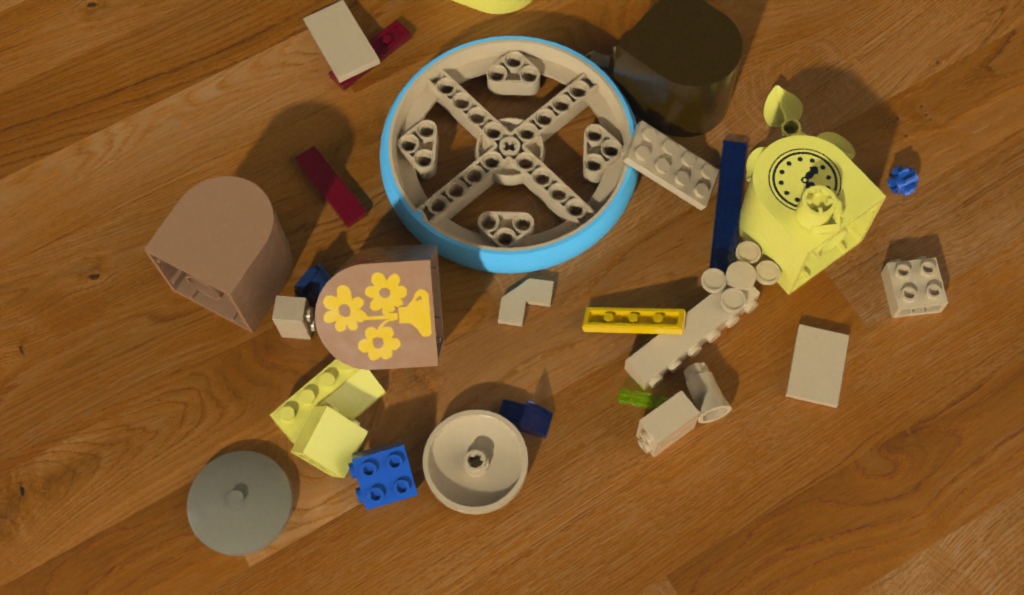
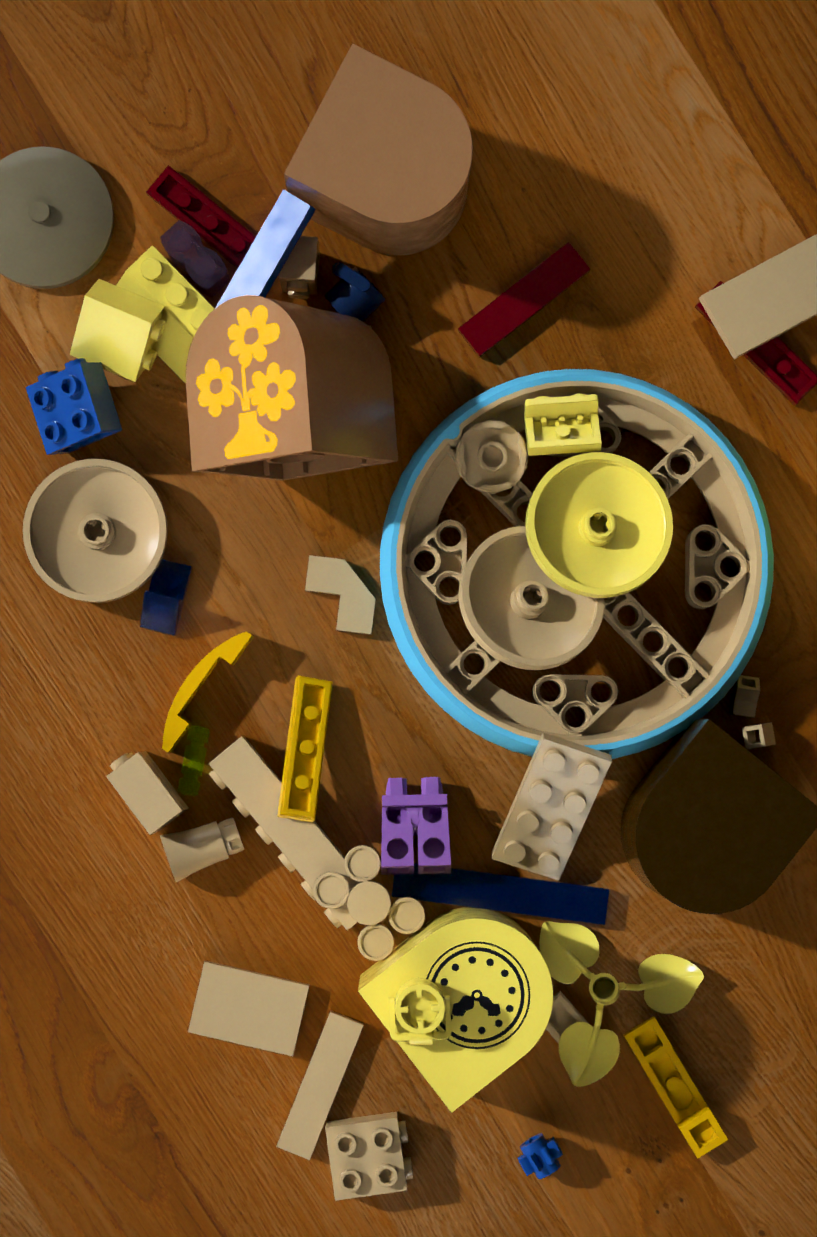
camera: 80 degrees right, 20 degrees up
none -> dark red tile [146,165,256,269]
none -> clear purple brick [160,220,230,297]
none -> yellow slope [162,631,254,753]
none -> tile [216,189,316,307]
none -> tan tile [276,1011,364,1160]
none -> medium lavender hips [381,777,451,875]
none -> tan tile [455,420,528,493]
none -> tan dish [459,526,605,670]
none -> light yellow bracket [524,393,602,456]
none -> light yellow dish [525,452,673,598]
none -> yellow slope [623,1016,728,1159]

